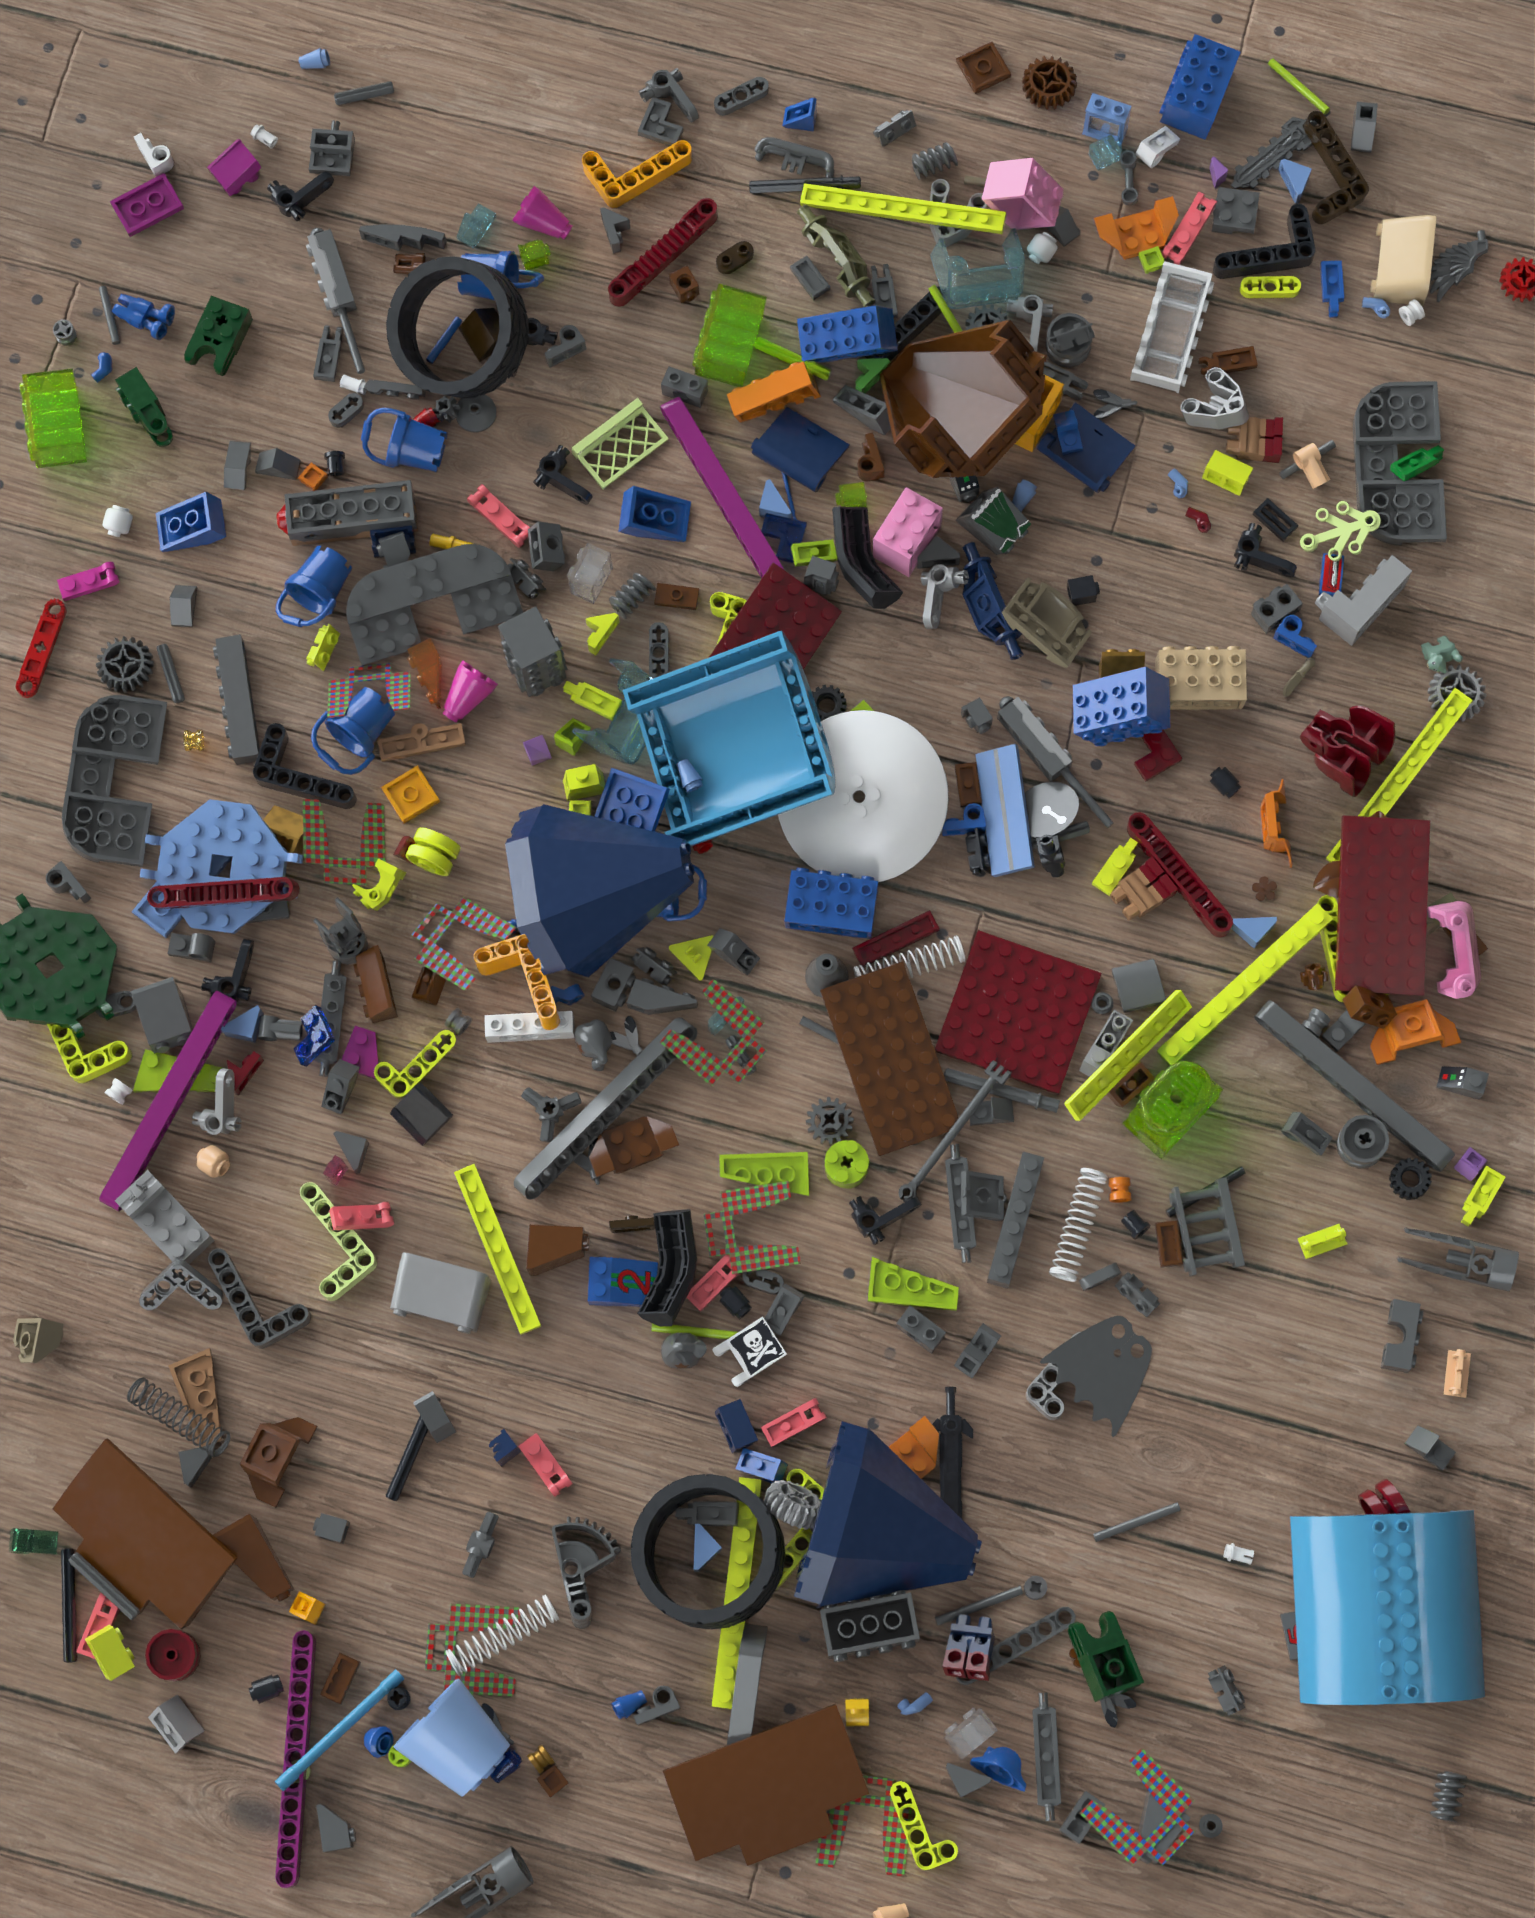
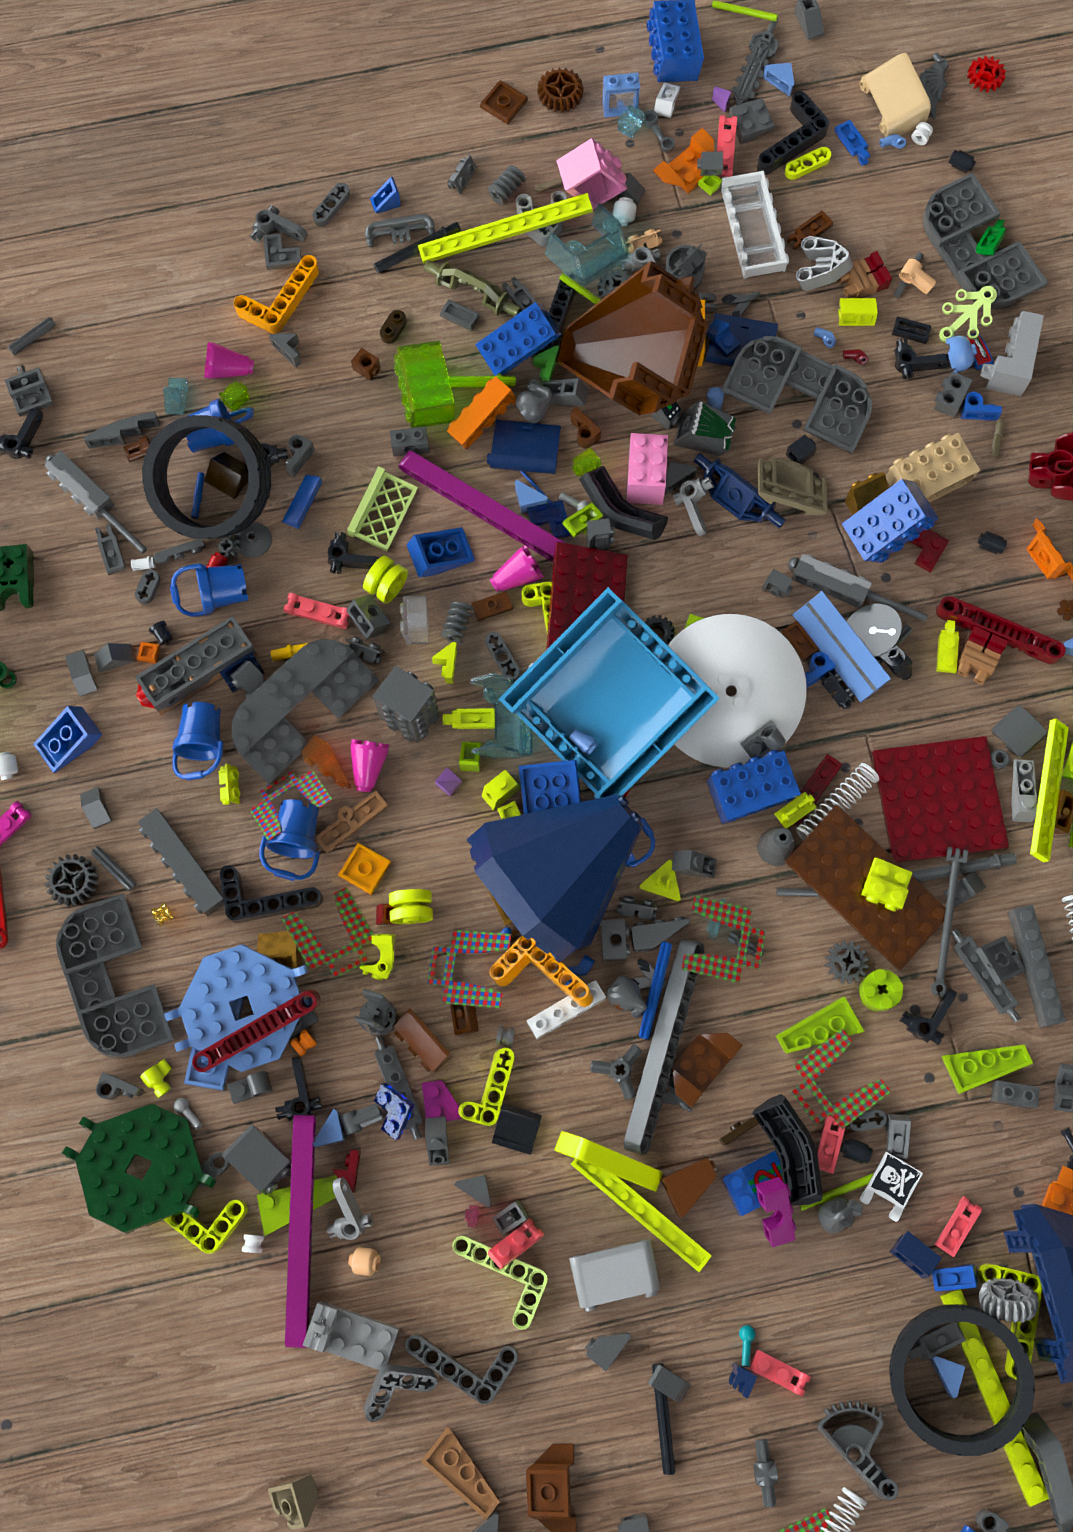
camera: 30 degrees left, 0 degrees up
dark grey piece [127,1377,231,1457] -> none
dark red gear [608,198,718,307] -> none
dark brown beam [1303,111,1369,224] -> none
none -> neon yellow piece [140,1059,172,1098]
none -> light grey bar [173,1098,203,1130]
none -> blue slope [282,475,323,529]
none -> orange wheel [289,1029,317,1057]
none -> neon yellow wheel [363,555,408,604]
none -> dark pink cone [490,545,544,592]
none -> dark grey slope [492,1200,529,1235]
none -> dark grey piece [515,378,552,423]
none -> neon yellow beam [554,1131,663,1192]
none -> light grey bar [558,492,590,511]
none -> dark grey slope [585,1332,631,1371]
none -> light nougat hinge [624,228,662,254]
none -> blue axle [639,942,672,1039]
none -> dark grey brick [697,151,723,176]
none -> dark grey plate [721,336,872,454]
none -> teal bar [739,1325,756,1367]
none -> dark grey plate [740,720,786,758]
none -> magenta arch [756,1177,797,1248]
none -> neon yellow hinge [774,792,817,829]
none -> neon yellow plate [861,858,913,911]
none -> medium blue cylinder [946,335,977,373]
none -> black brick [948,150,976,173]

